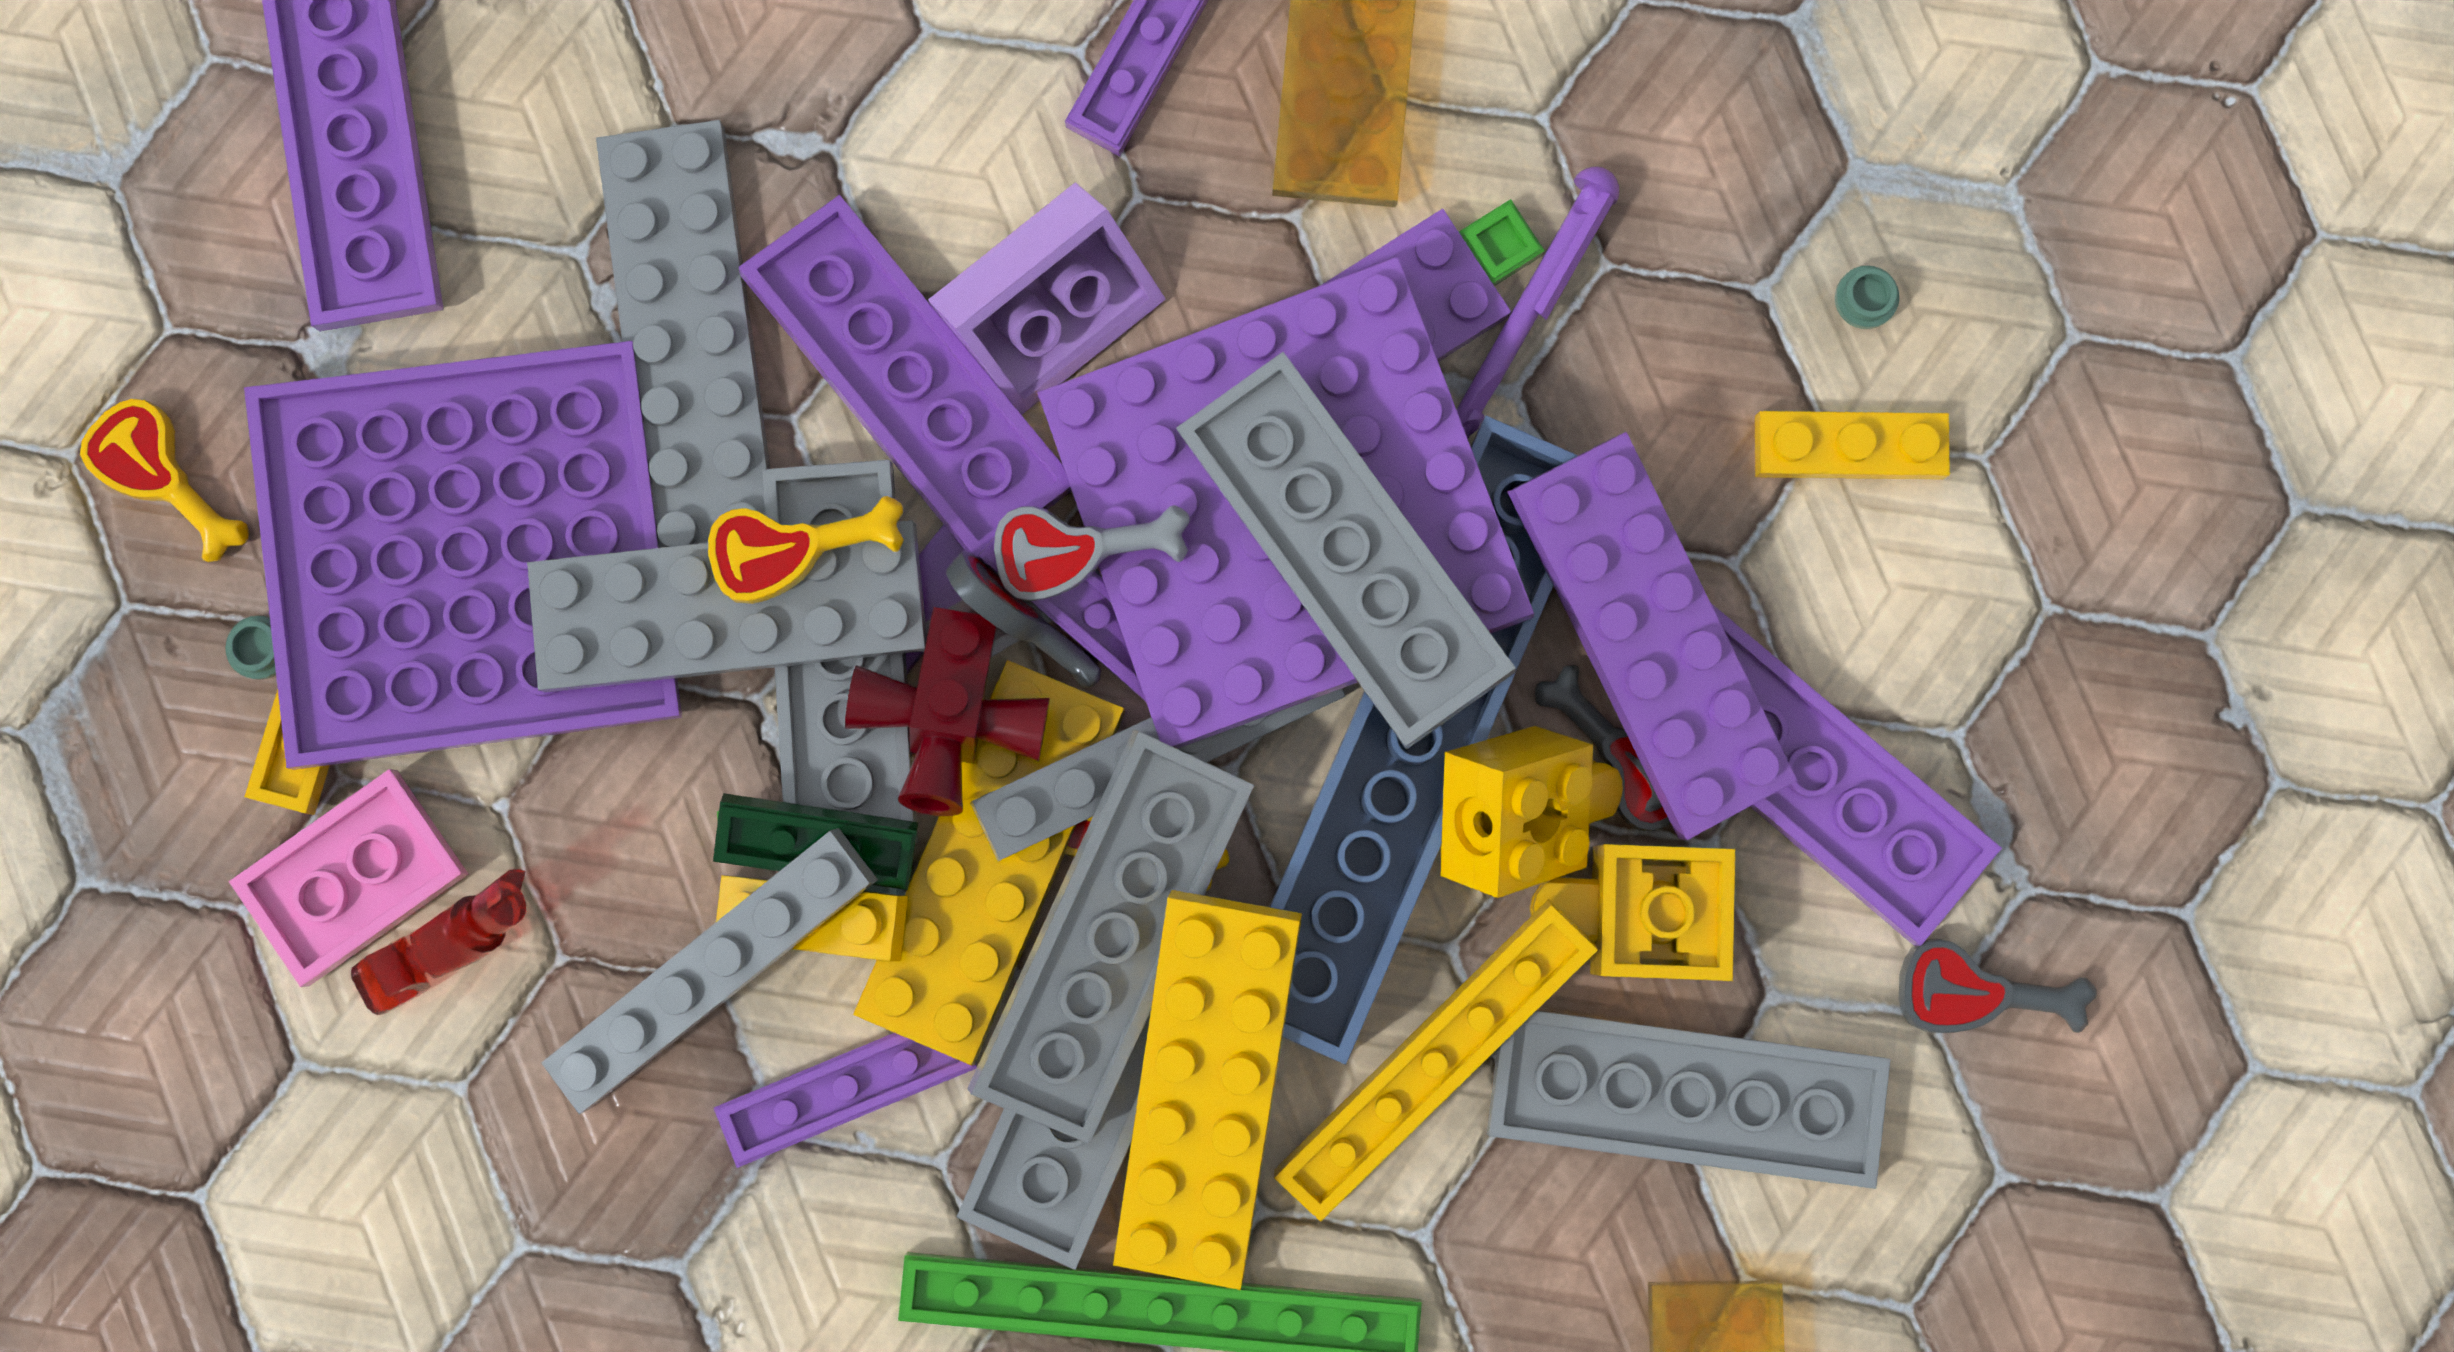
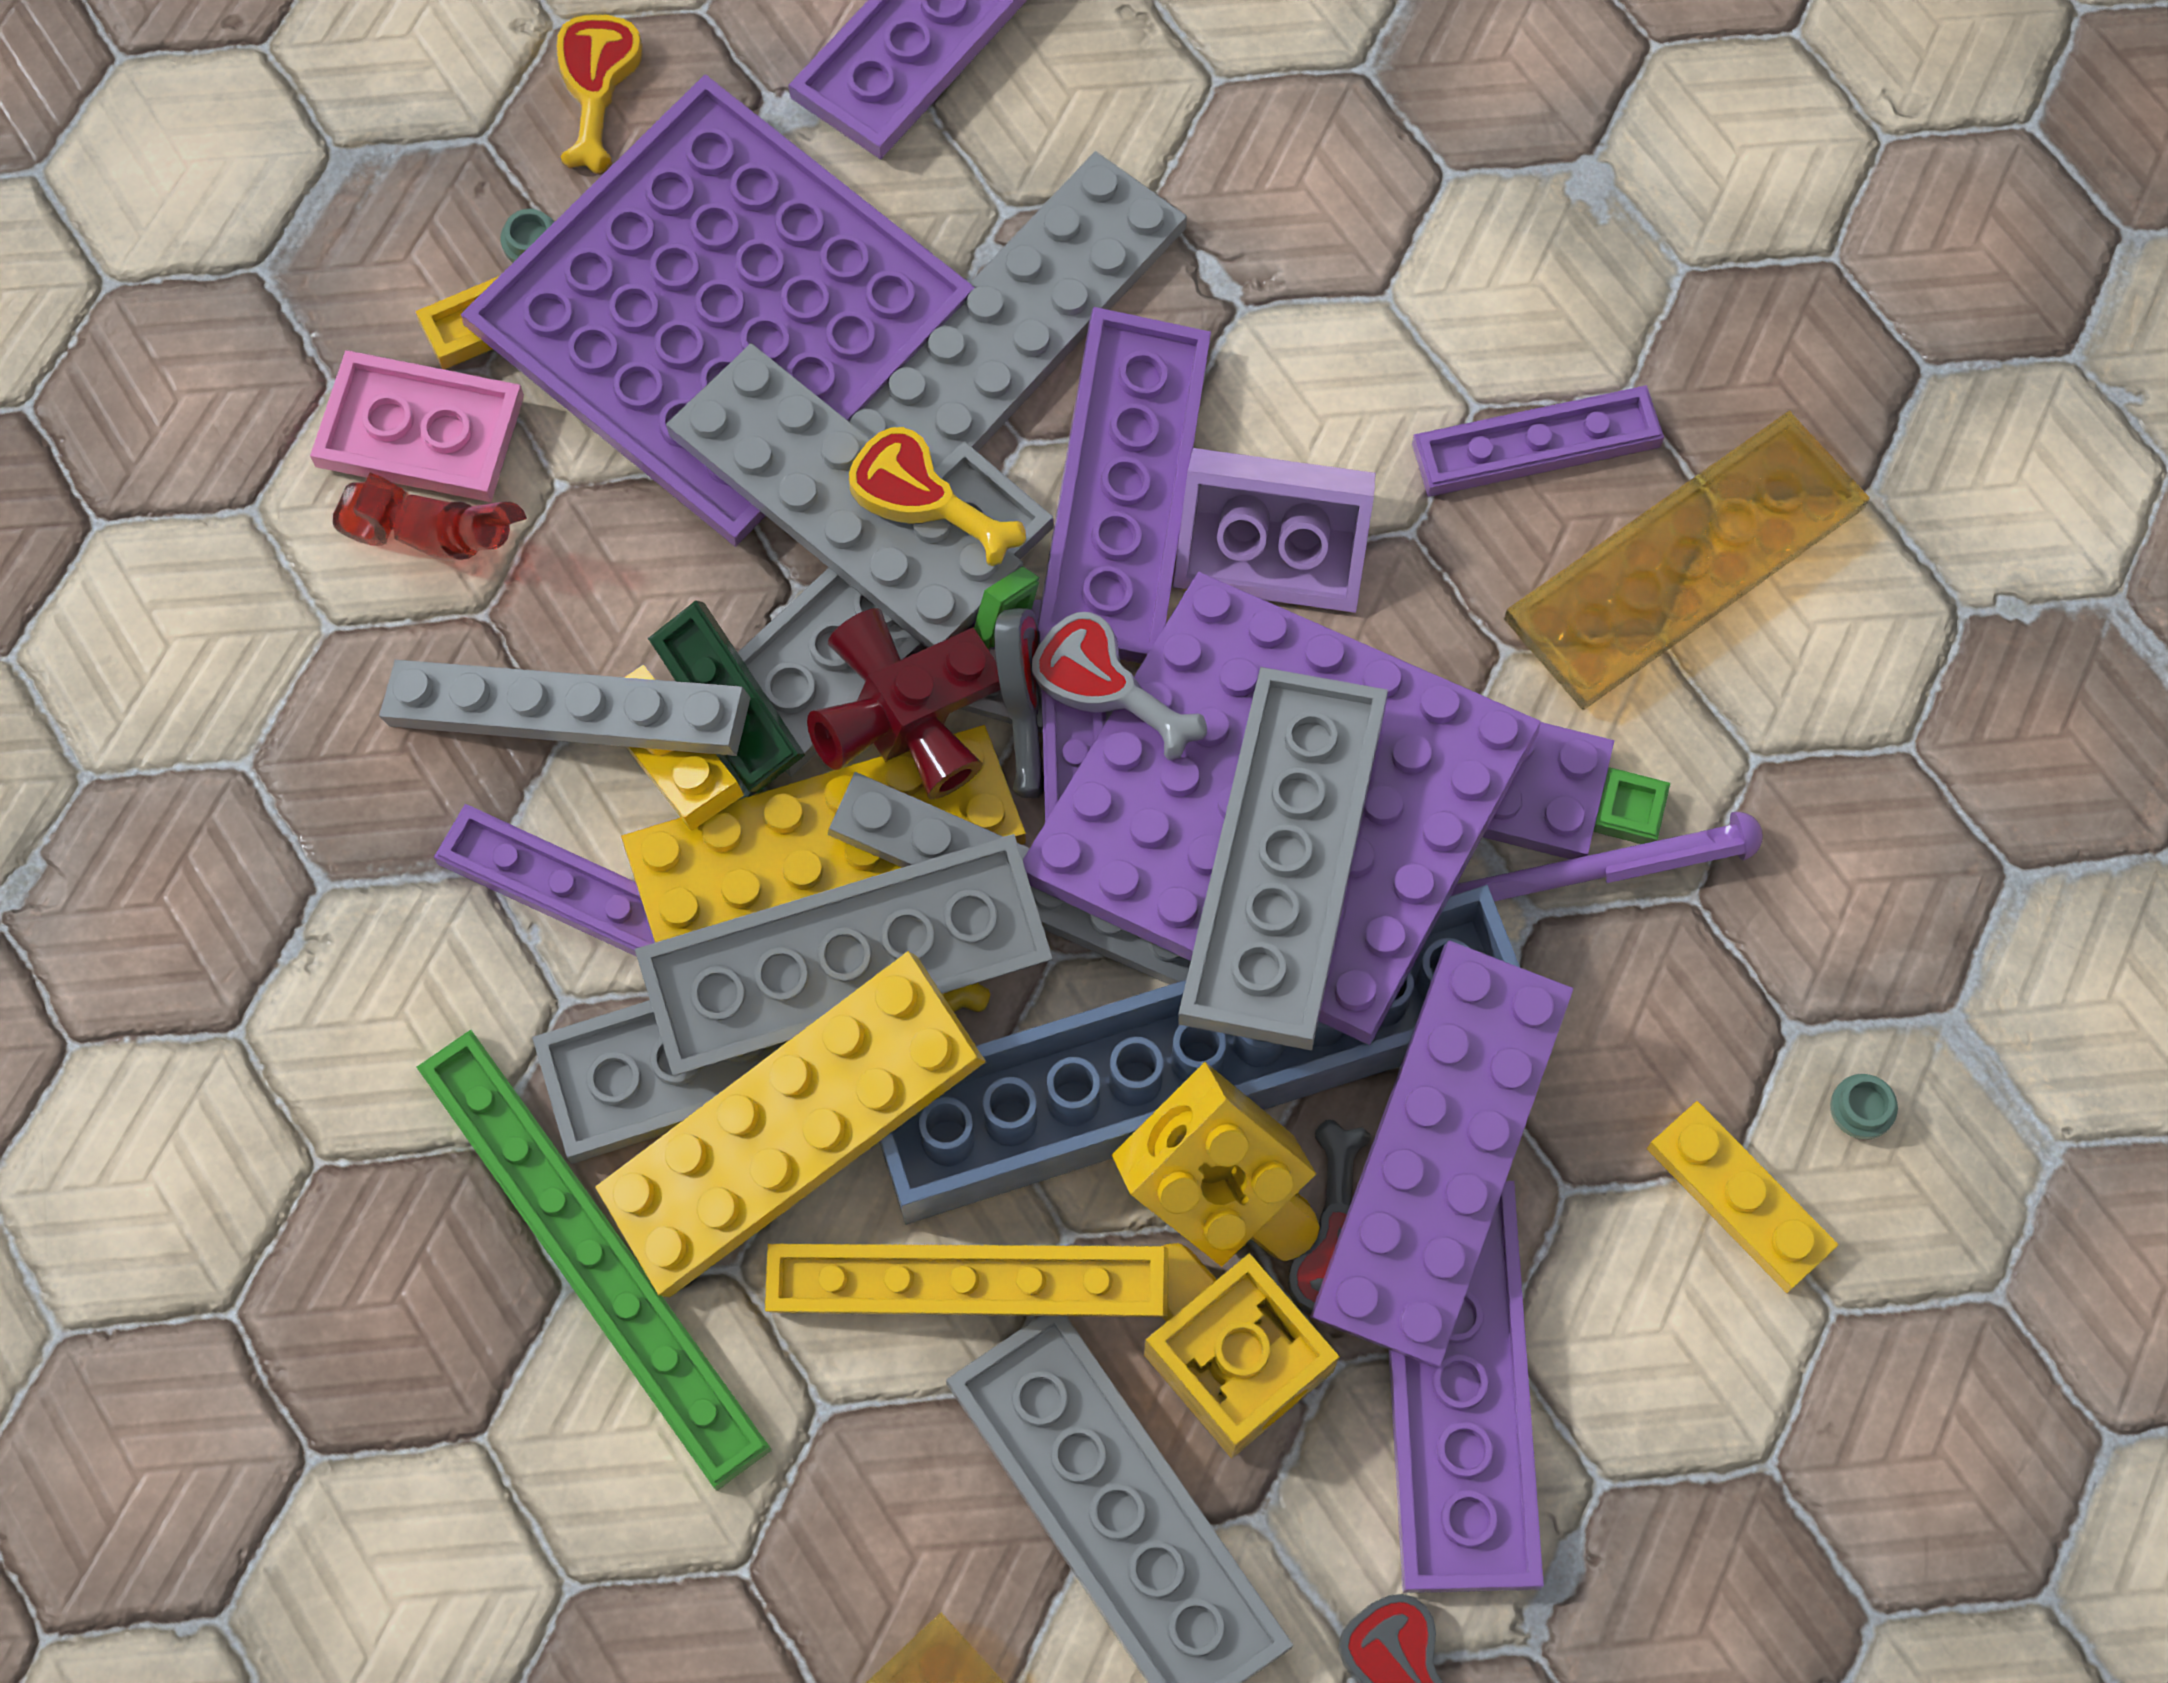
camera: 50 degrees right, 15 degrees down
none -> bright green tile [974,566,1040,649]

